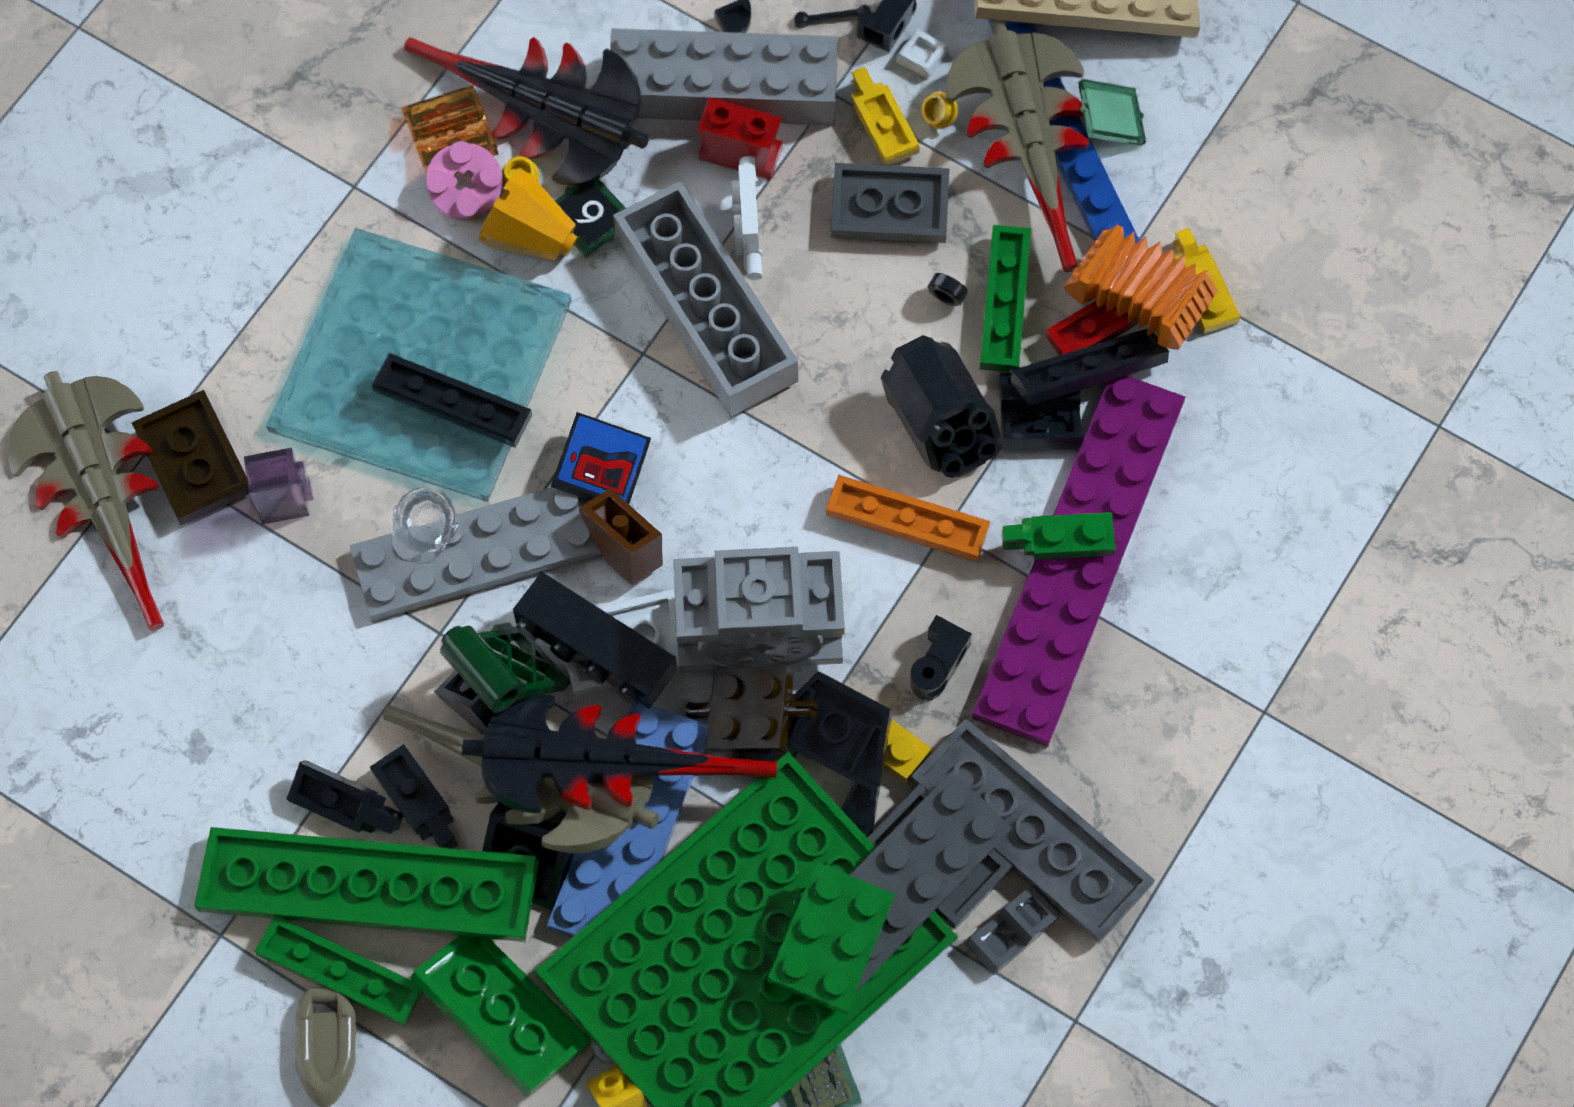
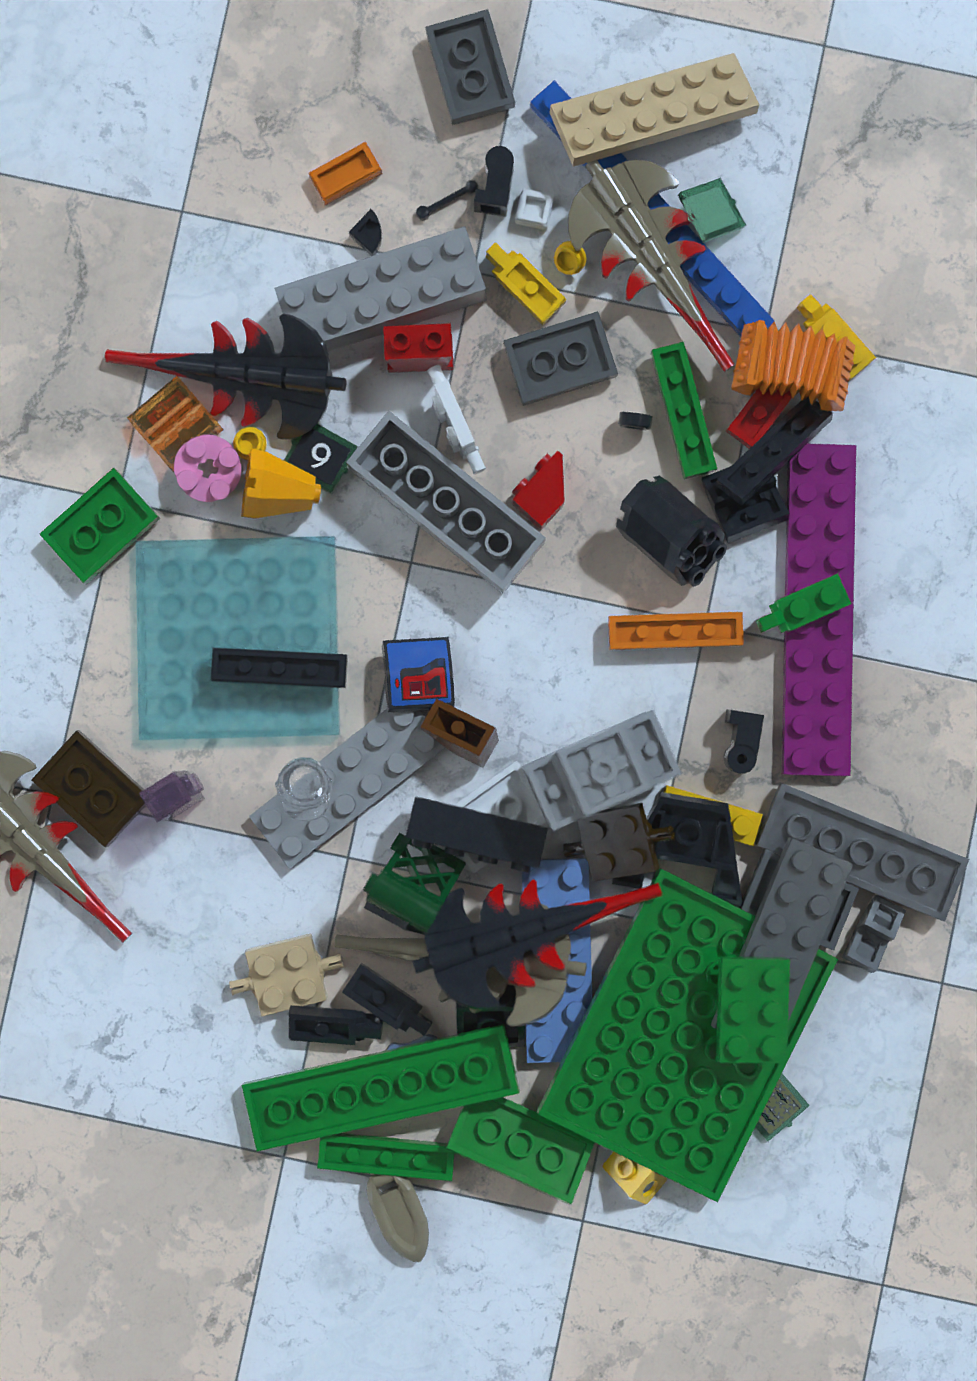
camera: 20 degrees left, 20 degrees up
none -> green plate [39,468,161,585]
none -> tan plate [229,933,344,1017]
none -> red slope [512,450,565,531]

